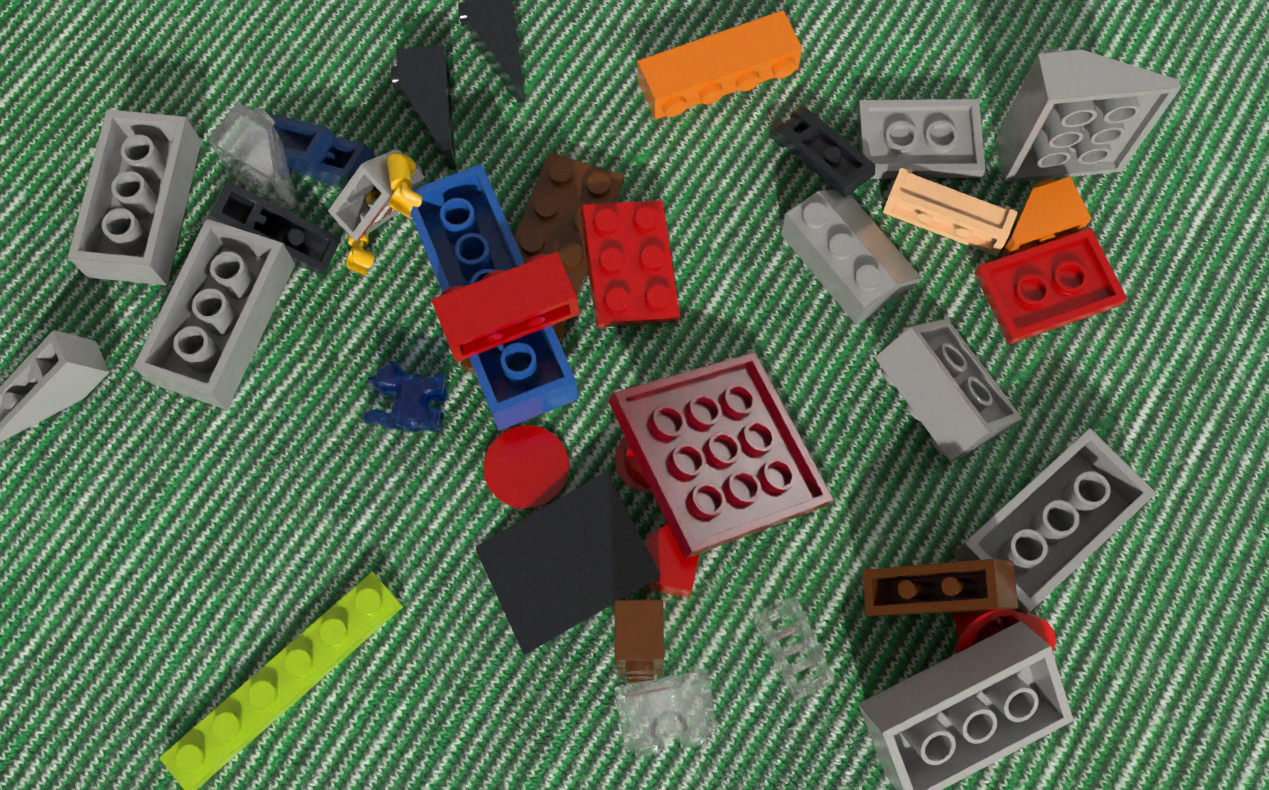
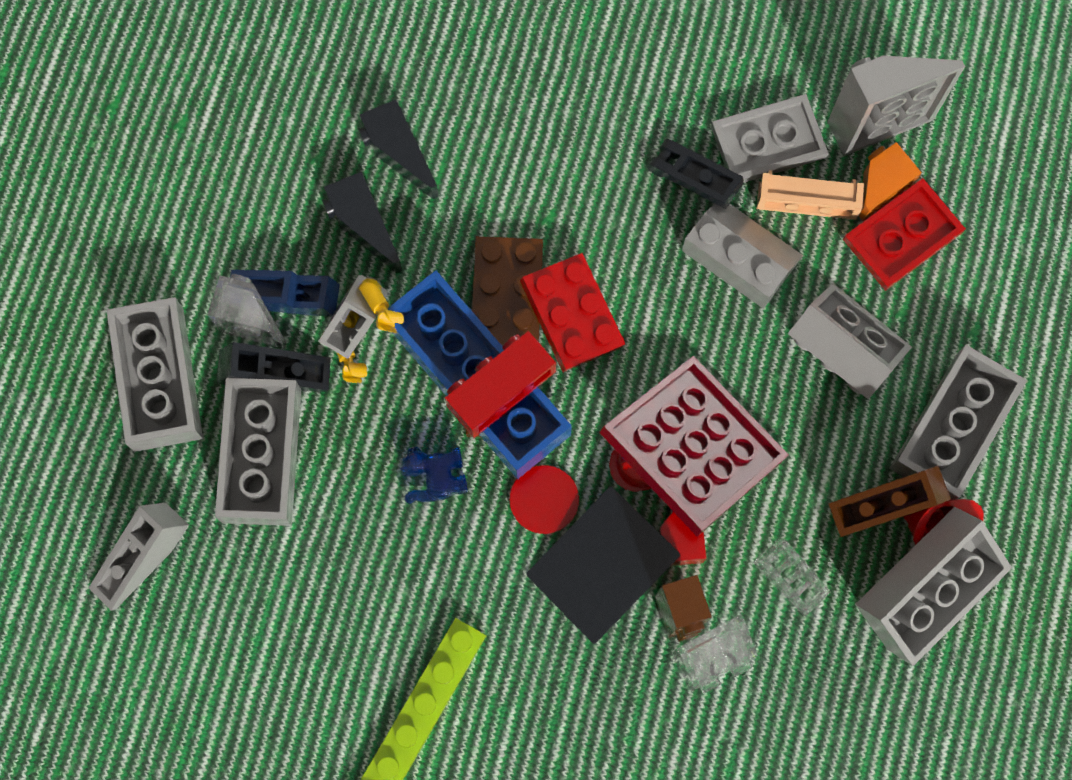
camera: 20 degrees left, 5 degrees up
orange brick [637,10,802,120] -> none

